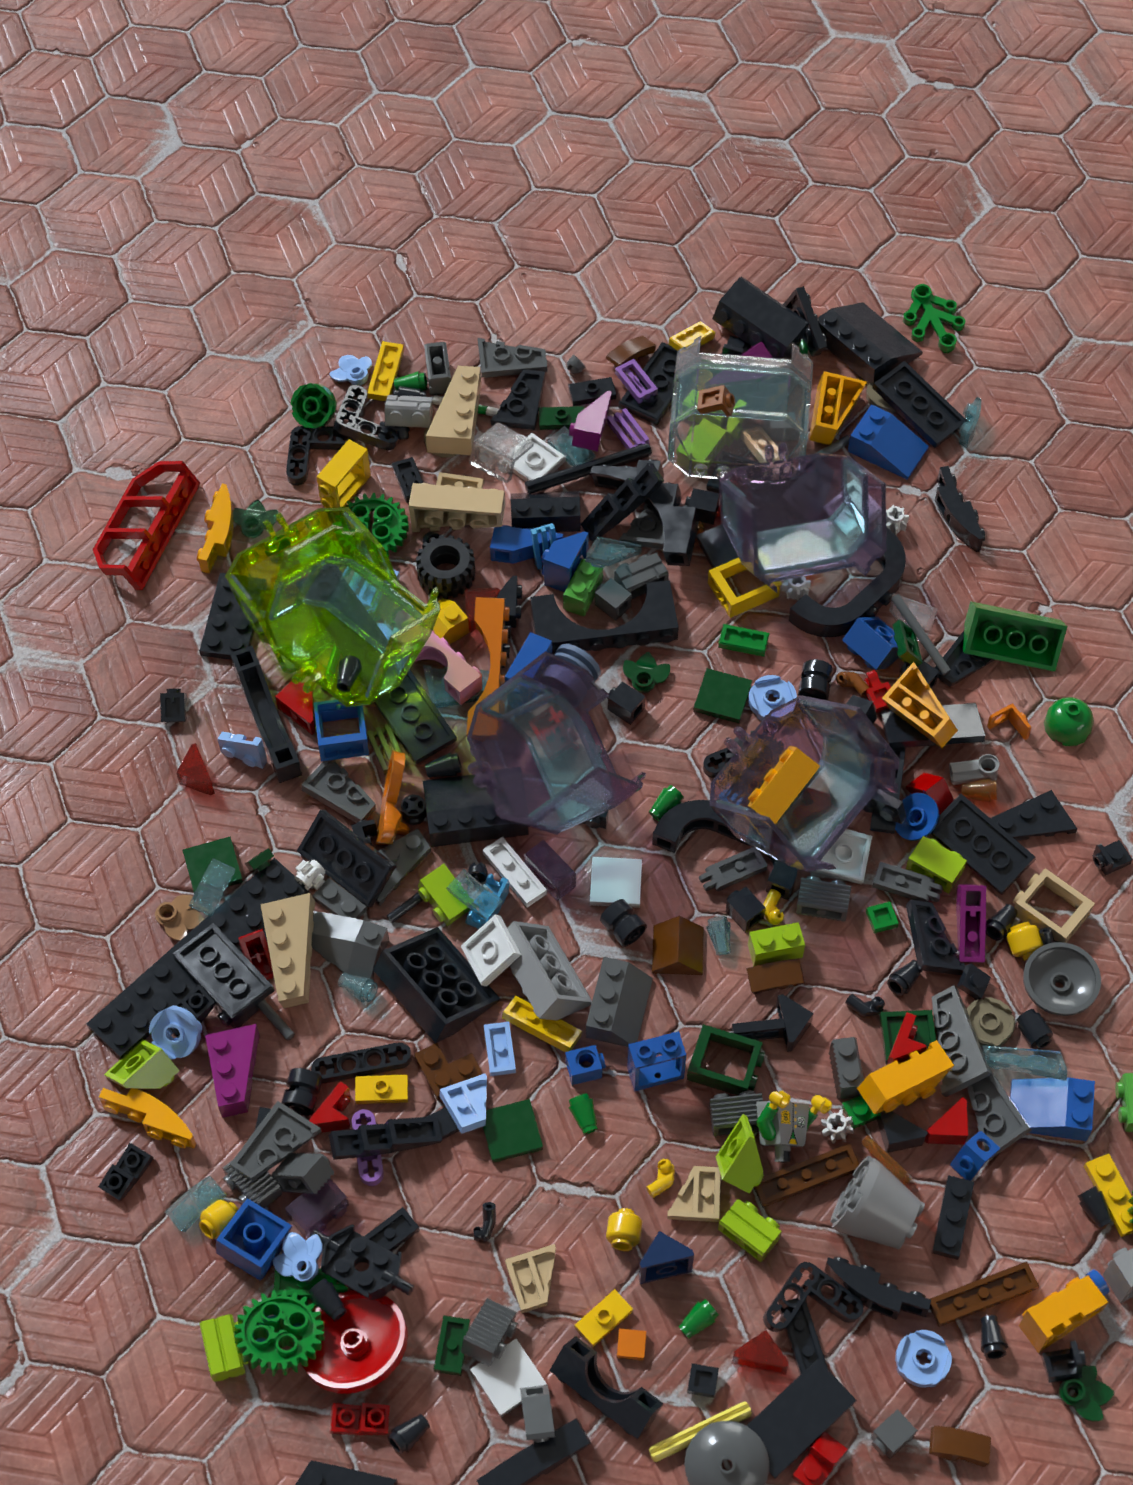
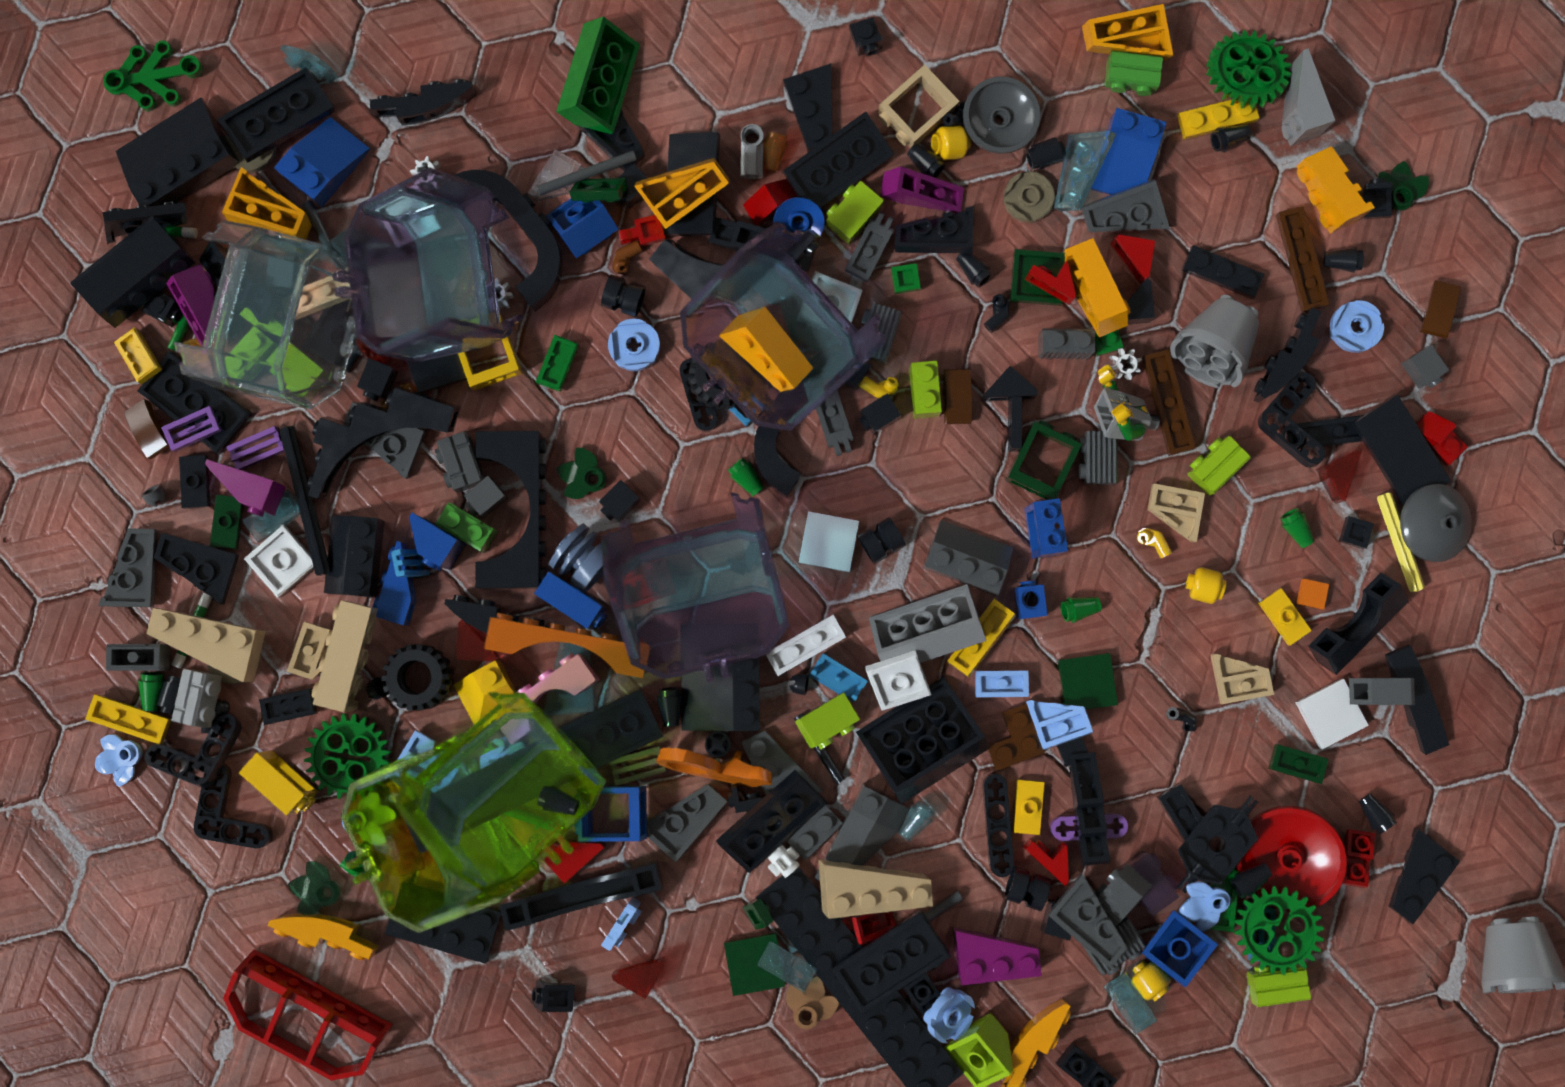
camera: 85 degrees left, 25 degrees up
green cylinder [291,383,337,428] -> none
clear light blue slope [446,869,503,920] -> none
dark grey brick [461,1298,518,1366] -> none
clear bracket [469,423,534,484] -> none
clear purple brick [524,840,576,901] -> none
black slope [581,463,664,541] -> none
clear light blue wing [585,536,642,568] -> none
dark blue slope [639,1231,694,1284] -> none
reddish brown slope [652,916,704,975] -> none
dark green tile [693,668,752,724] -> none
dark orange bracket [697,385,735,417] -> none
clear light blue cone [706,916,731,955] -> none
lime slope [716,1114,763,1194] -> none
clear orange tile [862,1135,913,1185] -> none
dark grey wing [932,986,992,1097] -> none
blue bracket [950,1131,1000,1181] -> none
black plate [957,963,991,1000] -> none
orange bracket [987,703,1031,740] -> none
green cylinder [1044,697,1094,746] -> none
blue tile [1085,1269,1110,1296] -> none

